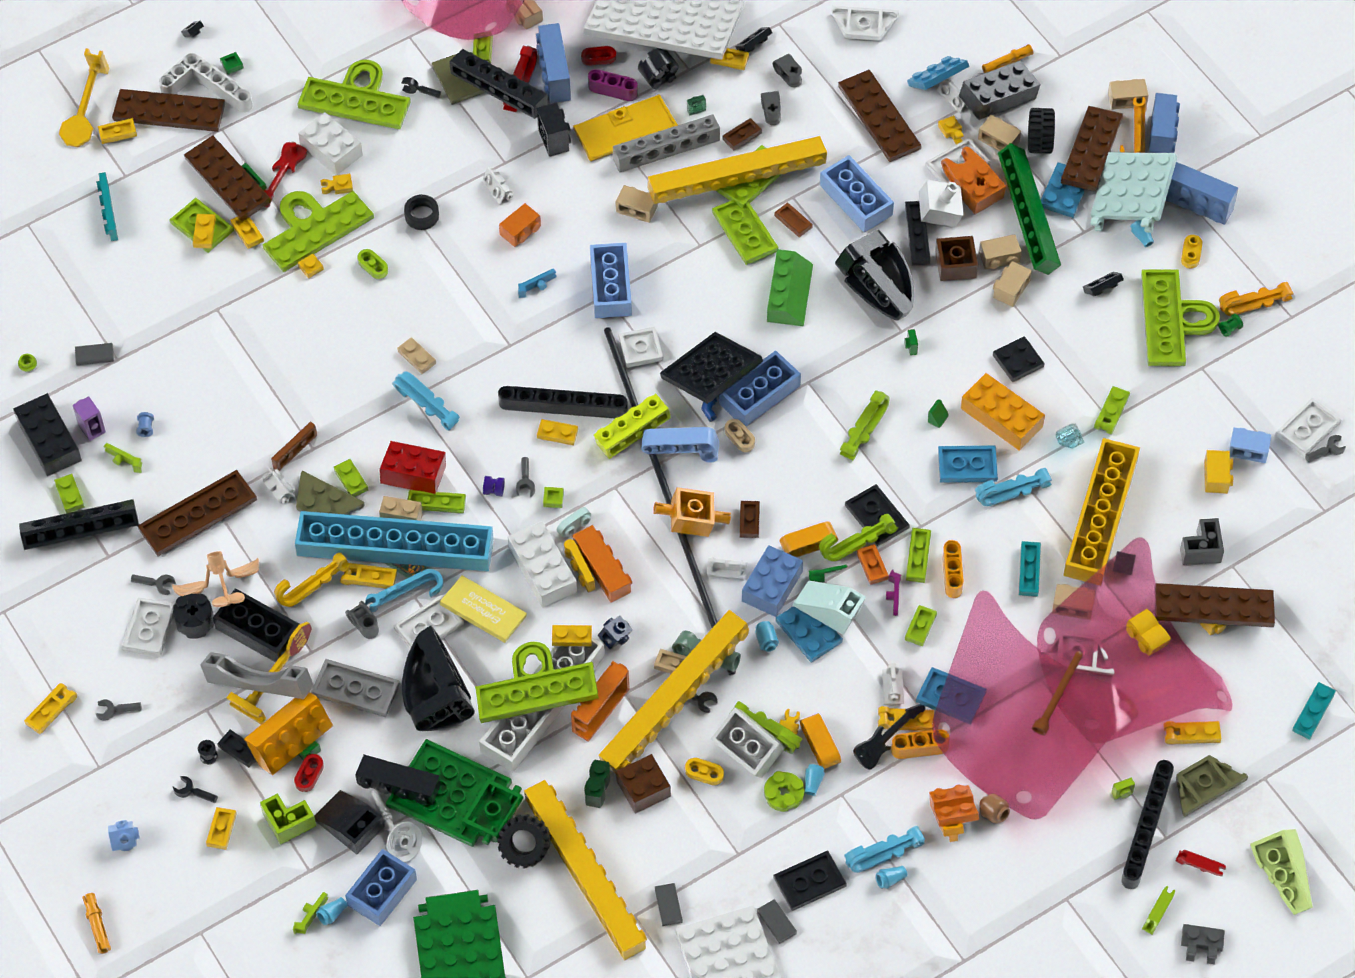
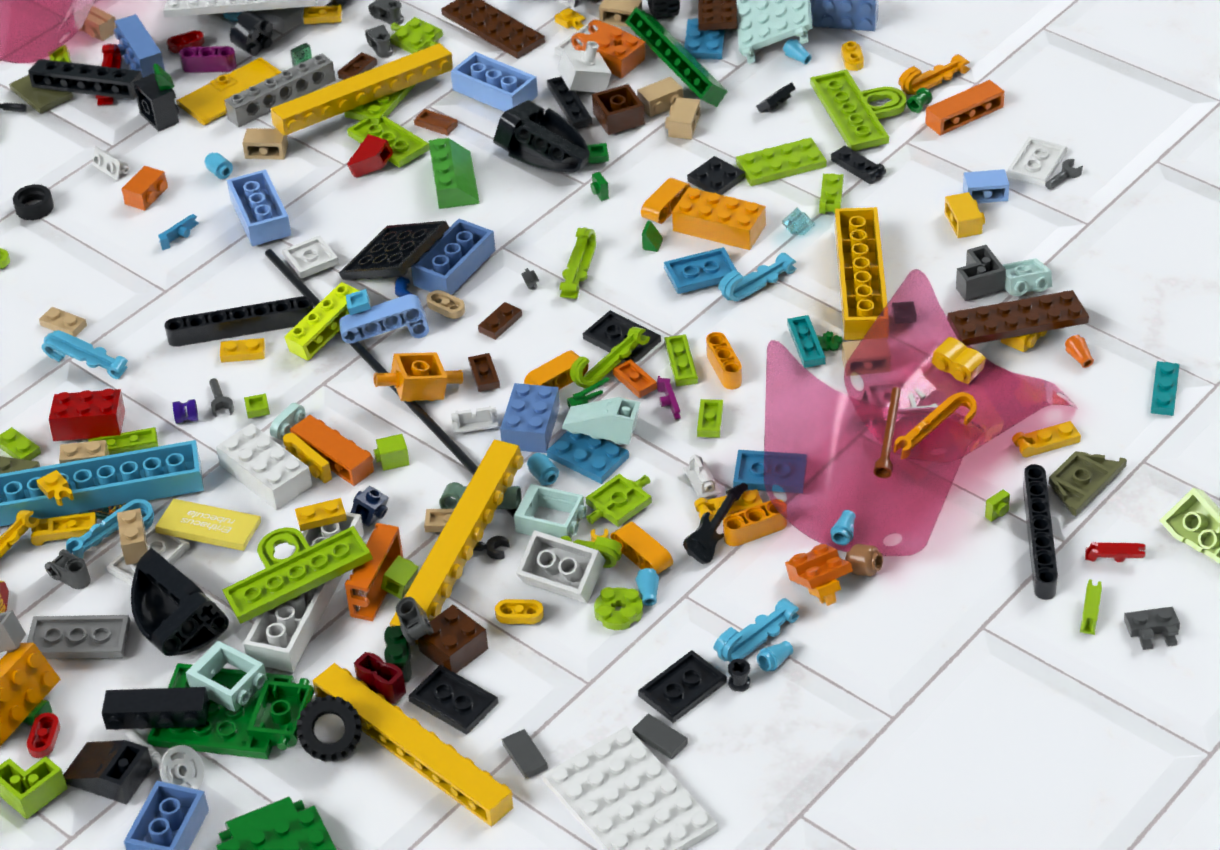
camera: 15 degrees left, 15 degrees down
none -> yellow plate [36,470,74,506]
none -> tan brick [117,508,148,565]
none -> green slope [153,63,174,90]
none -> light aqua window [186,640,267,713]
none -> medium azure brick [205,152,233,179]
none -> medium azure plate [346,289,371,315]
none -> red slope [347,134,394,178]
none -> dark red brick [354,652,406,704]
none -> lime brick [373,434,410,471]
none -> lime brick [381,555,419,599]
none -> lime plate [390,17,443,53]
none -> dark grey piece [396,597,434,645]
none -> black tile [408,665,498,735]
none -> reddish brown plate [478,302,522,340]
none -> light aqua window [514,484,587,538]
none -> dark grey plate [521,268,539,289]
none -> lime plate [585,474,652,527]
none -> green plate [587,143,609,164]
none -> light orange beam [641,177,690,224]
none -> black bush [728,659,750,692]
none -> lime plate [736,138,827,186]
none -> green plant [817,331,842,351]
none -> medium azure cone [830,510,856,545]
none -> black plate [831,145,886,183]
none -> light orange piece [893,392,977,459]
none -> orange brick [925,79,1005,136]
none -> light aqua plate [1003,258,1052,296]
none -> orange cone [1065,335,1094,368]

